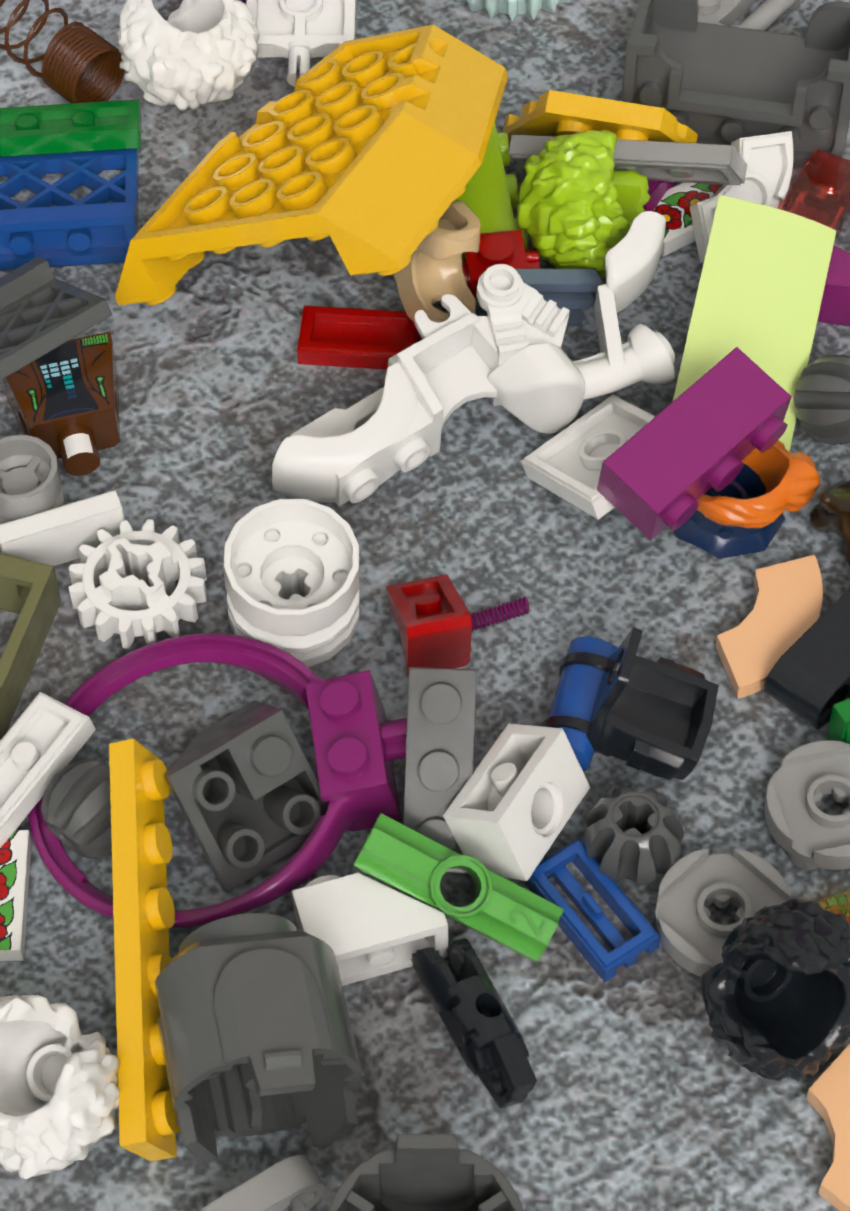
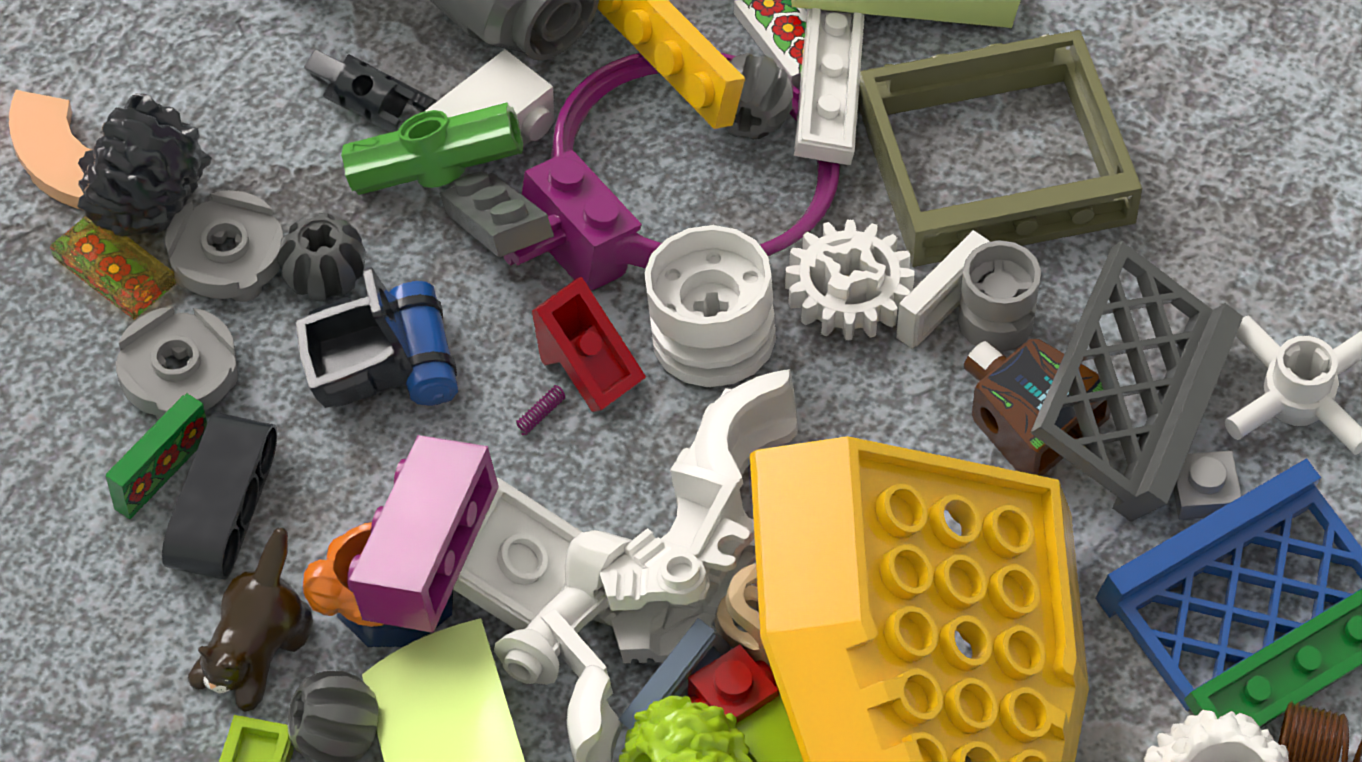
camera: 150 degrees right, 0 degrees up
dark grey slope [164,700,329,893] -> none
white brick [443,723,590,881] -> none
blue tile [524,838,661,983] -> none
light nougat tile [715,555,823,699] -> none

